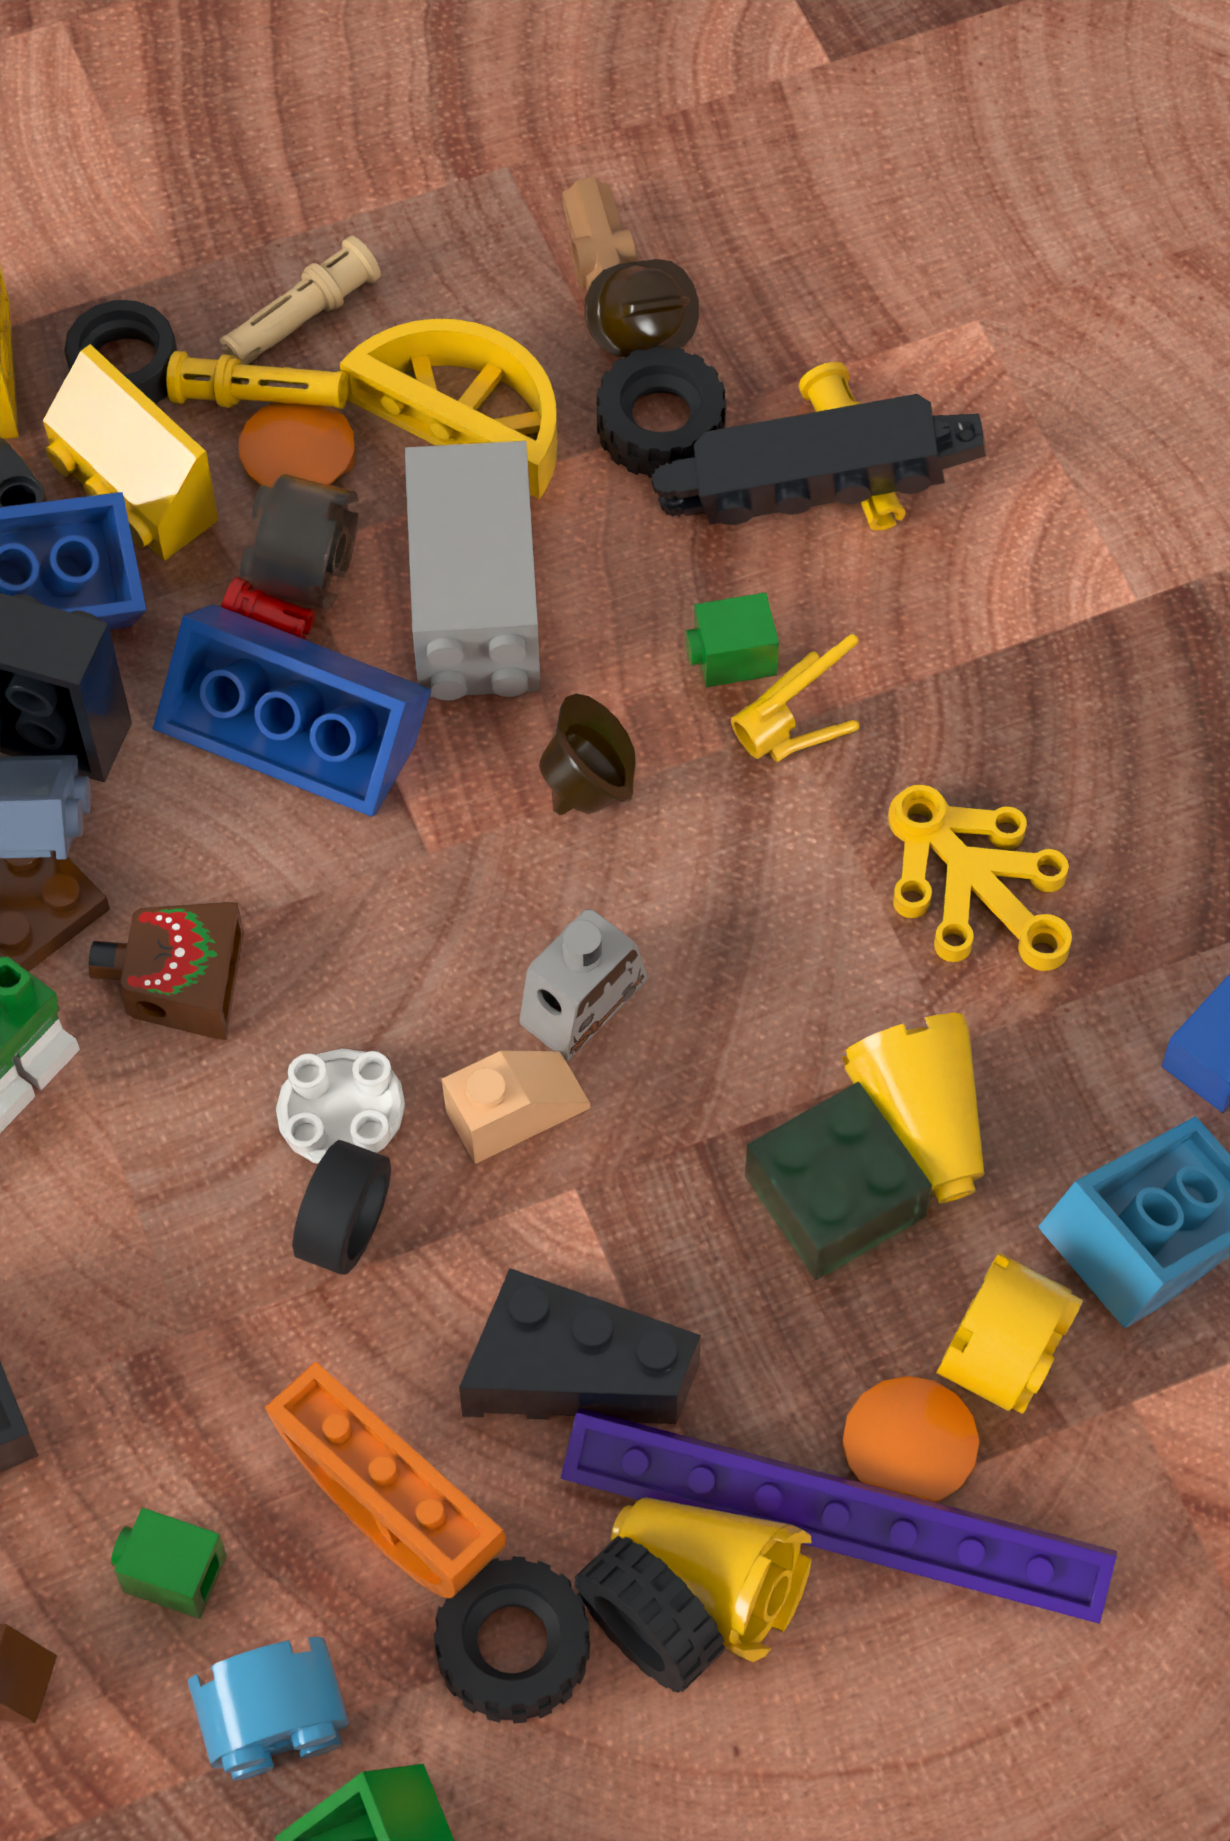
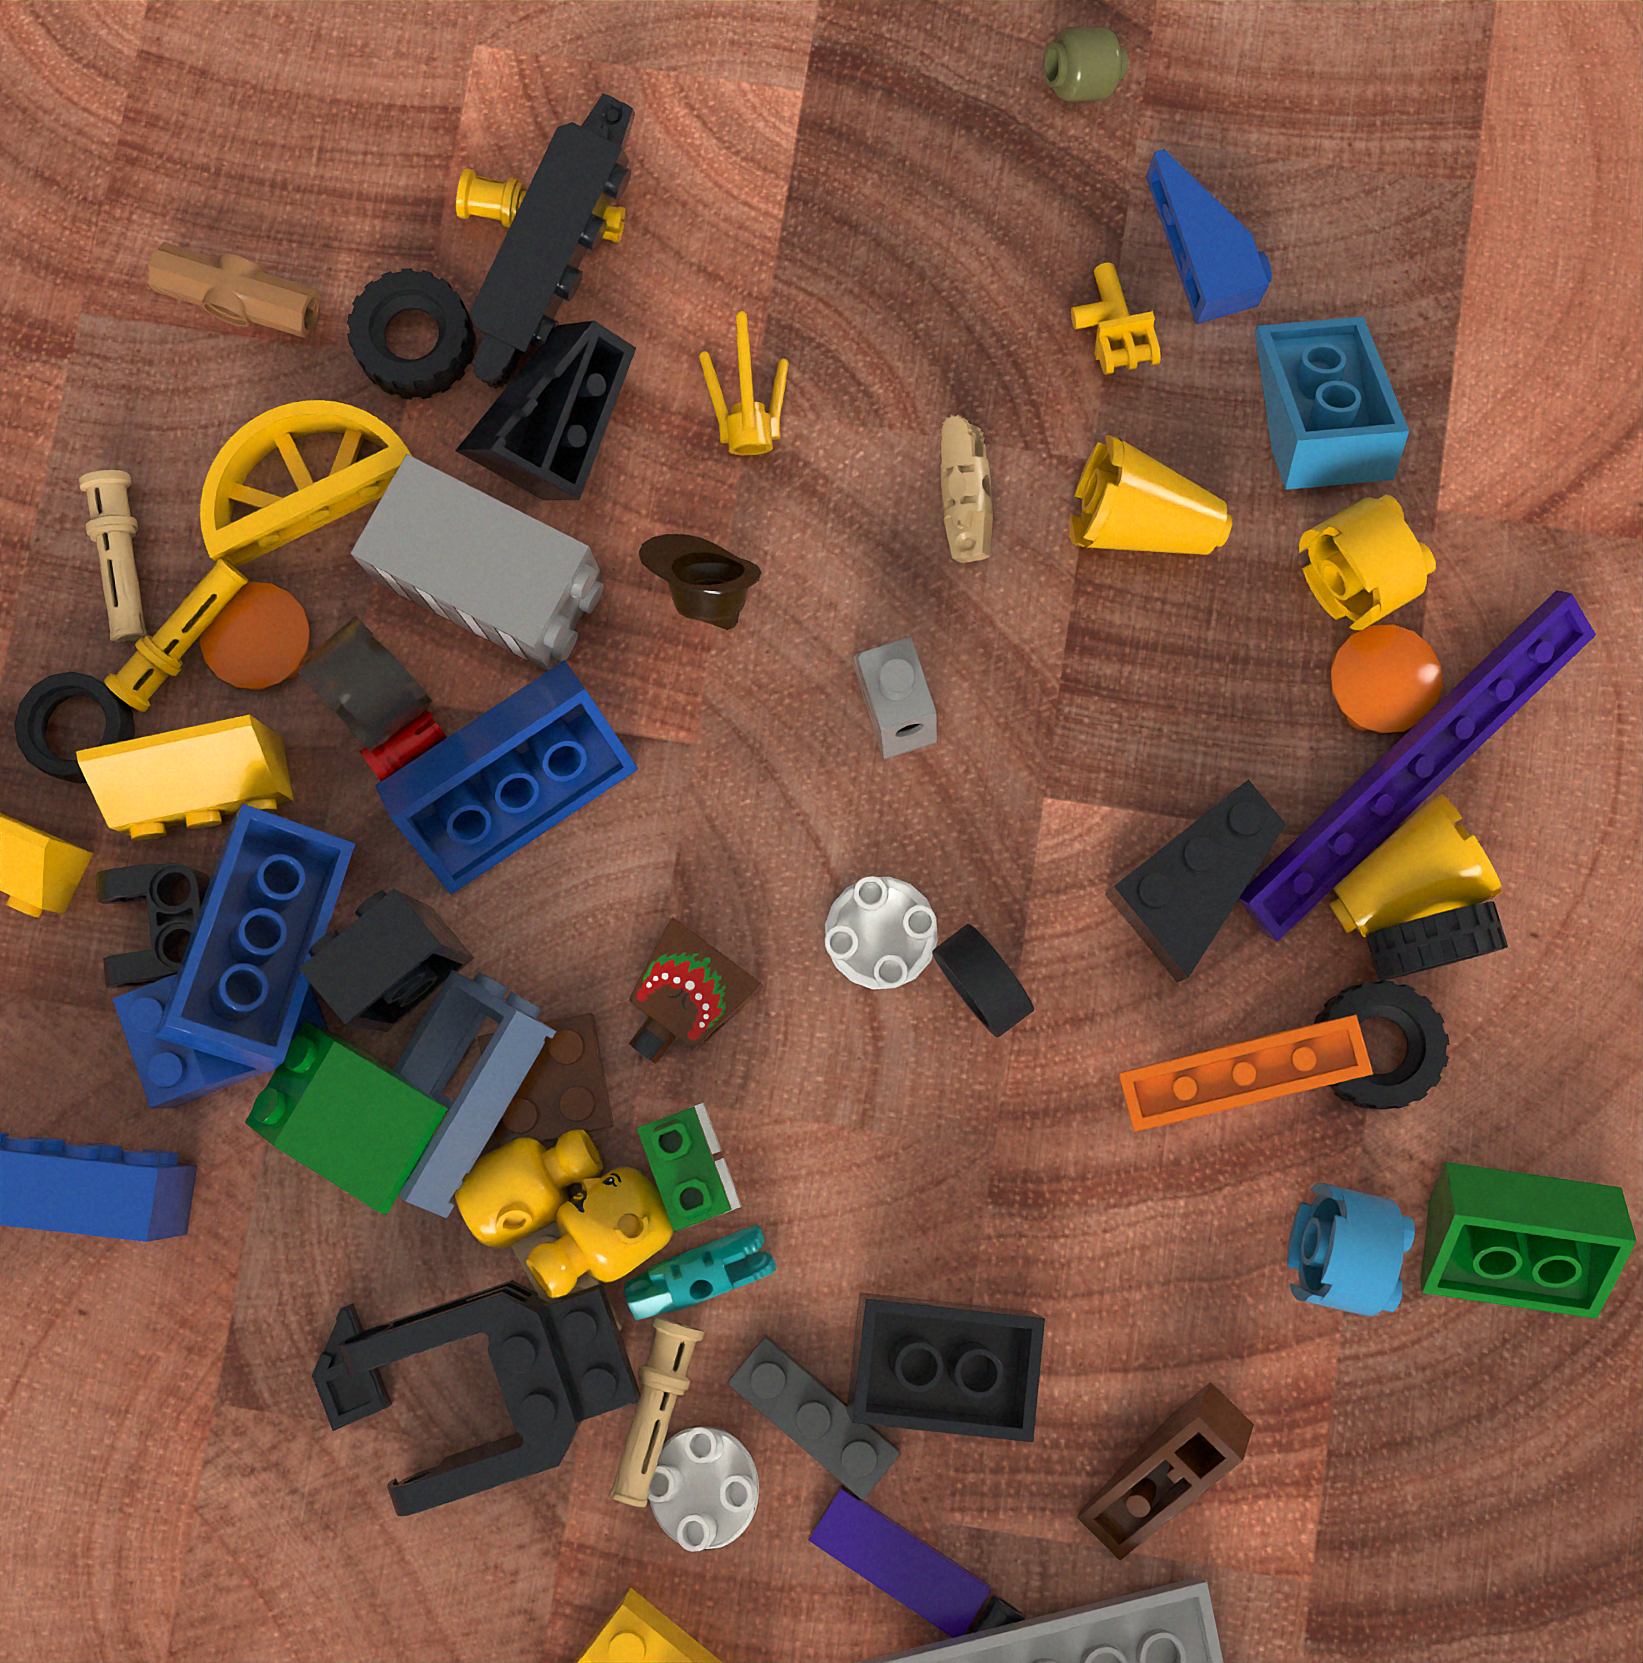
camera: 55 degrees left, 20 degrees up
green brick [111,1507,227,1619] -> none
light nougat slope [442,1051,590,1164] -> none
dark brown piece [584,259,699,357] -> none
green brick [684,592,779,688] -> none
clear green brick [745,1081,932,1280] -> none
yellow plant [888,785,1072,971] -> none
none -> black wedge [455,320,636,500]
none -> tan hinge [940,415,993,563]
none -> yellow arm [1071,262,1161,375]

